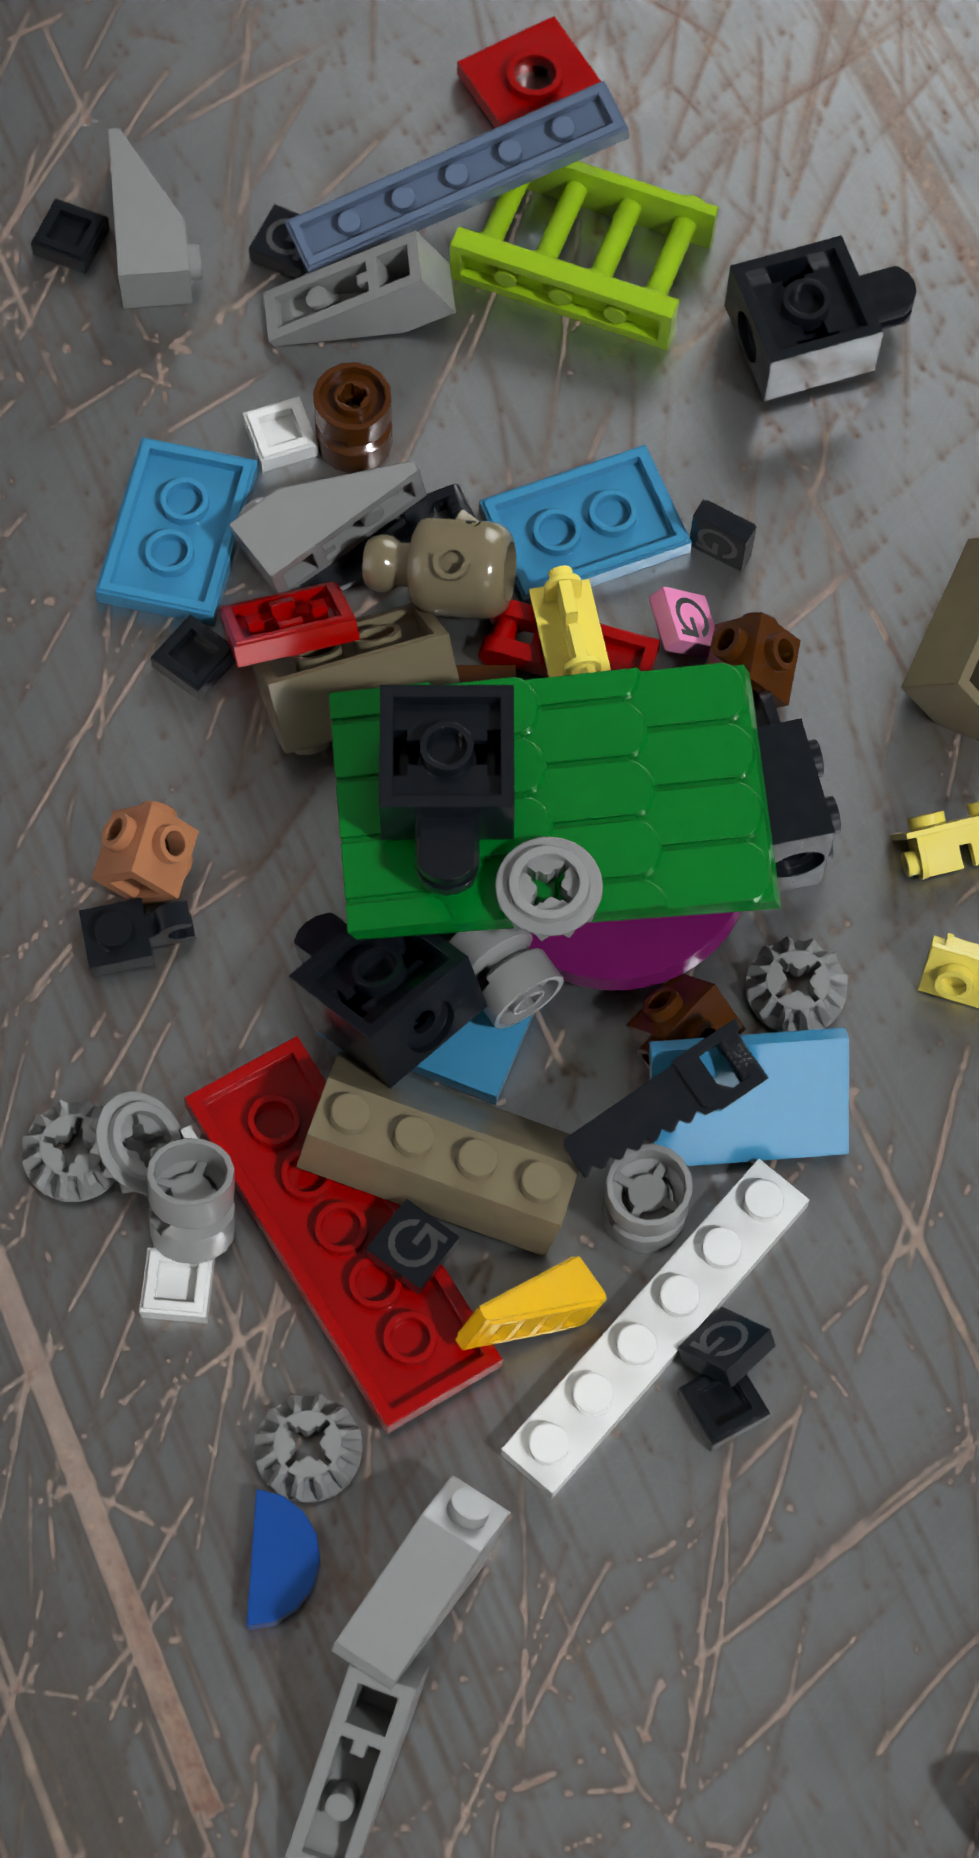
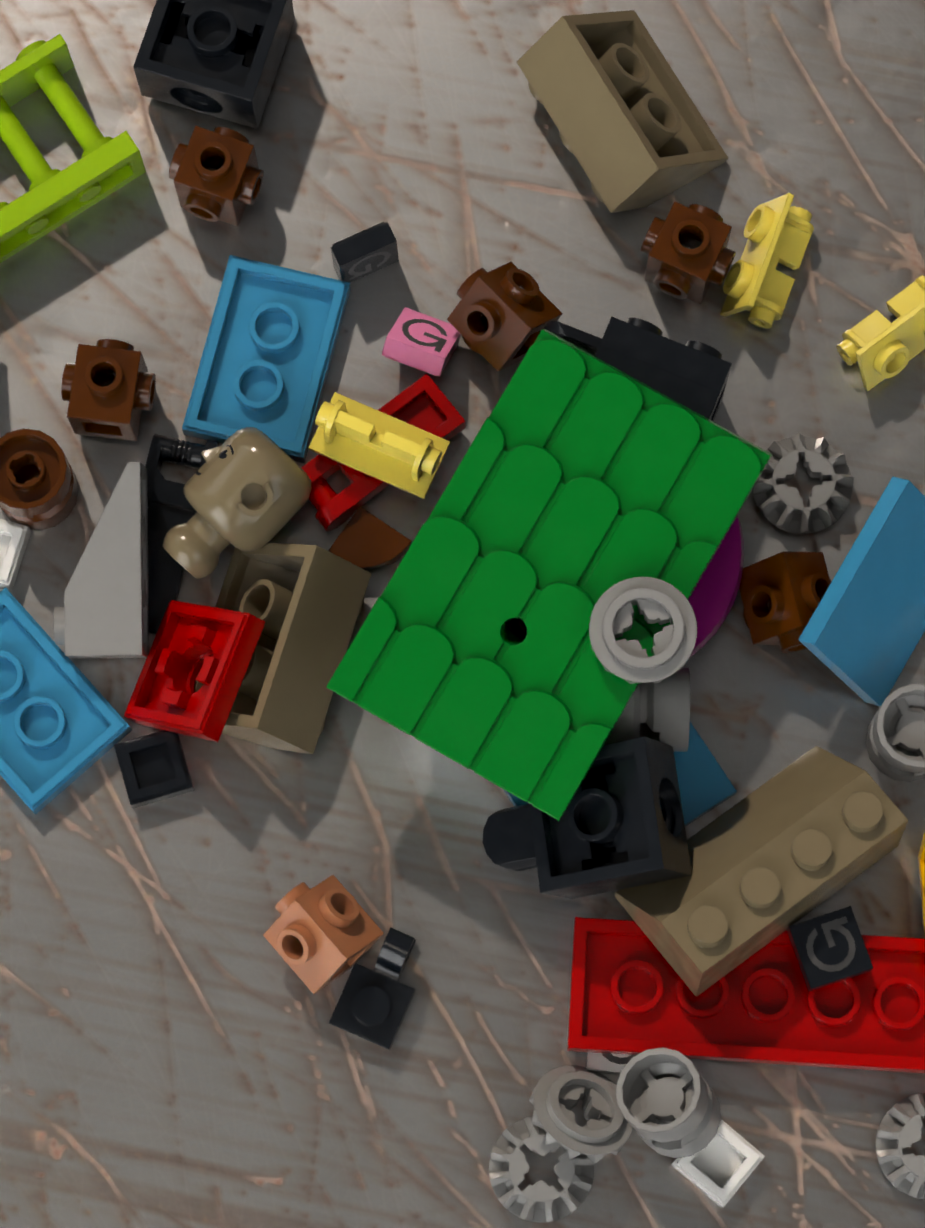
camera: 50 degrees left, 10 degrees up
black brick [379,685,515,896] -> none
black piece [563,1018,769,1178] -> none
none -> reddish brown brick [61,339,156,441]
none -> reddish brown brick [169,126,264,226]
none -> reddish brown brick [641,201,736,305]

